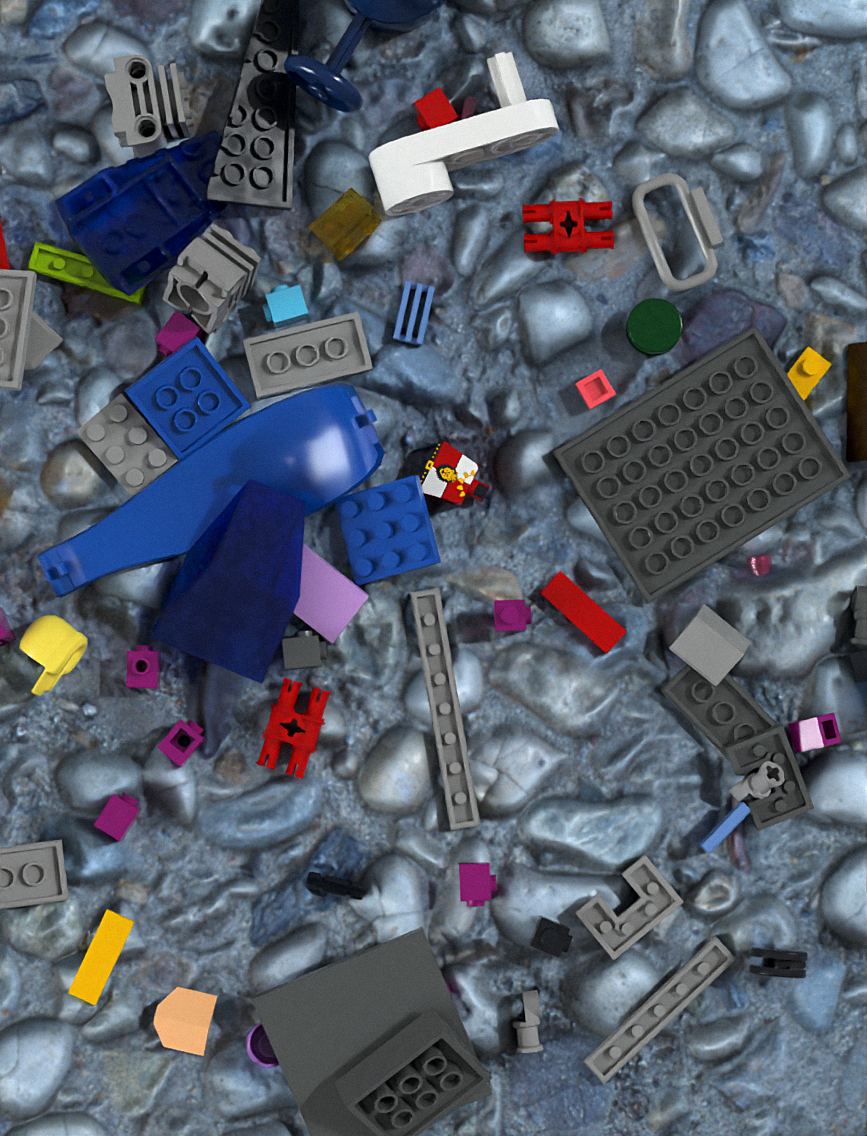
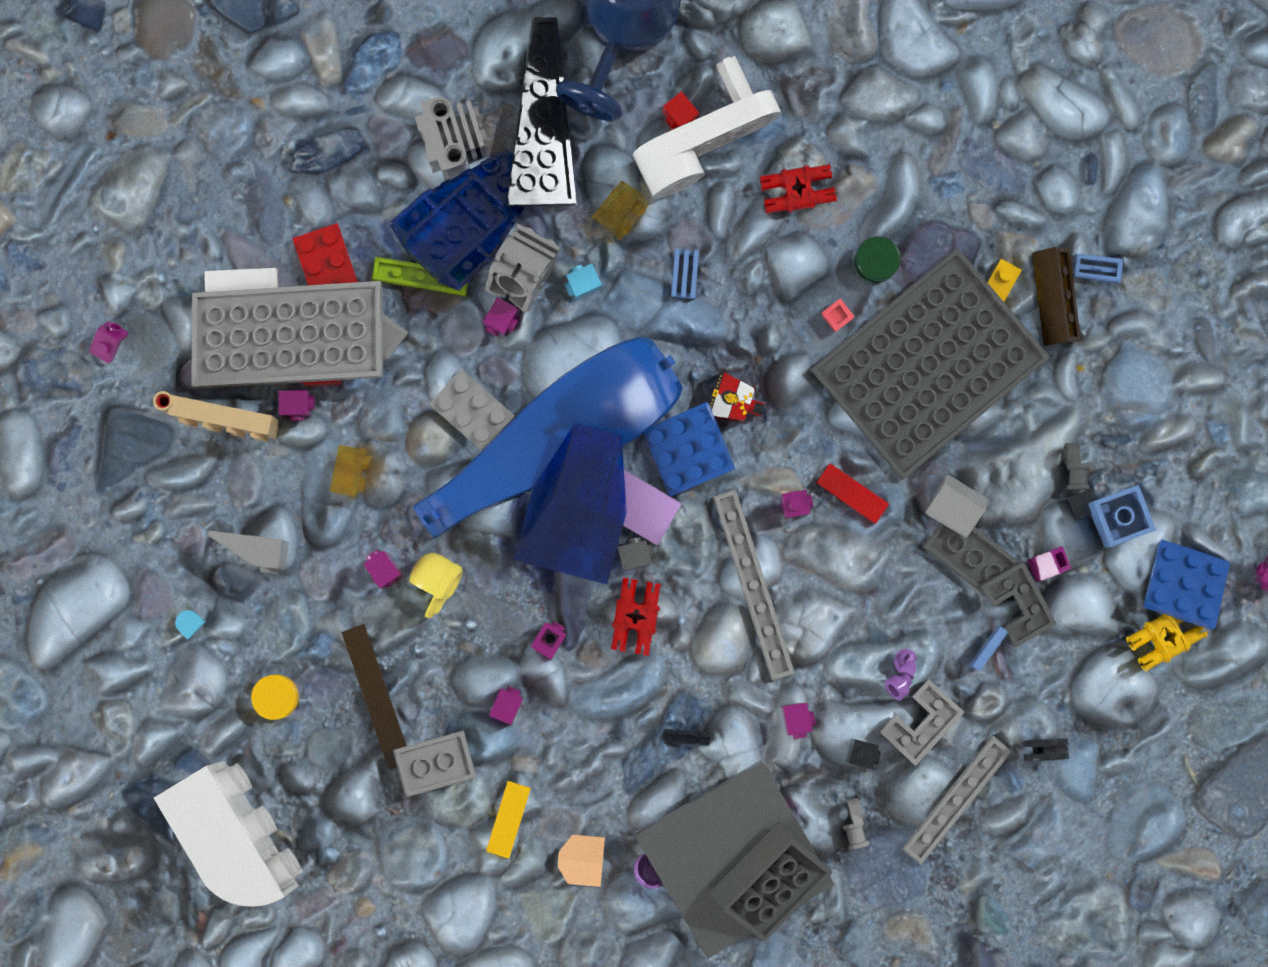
camera: 15 degrees left, 0 degrees up
blue plate [124,335,252,460] -> none
magenta brick [126,645,161,689] -> none
light grey plate [243,311,373,399] -> none
clear pink tile [460,96,477,120] -> none
light grey bar [631,173,725,292] -> none
light grey connector [729,761,785,802] -> none
clear pink plate [745,555,775,576] -> none
none -> medium lavender arm [885,649,917,700]

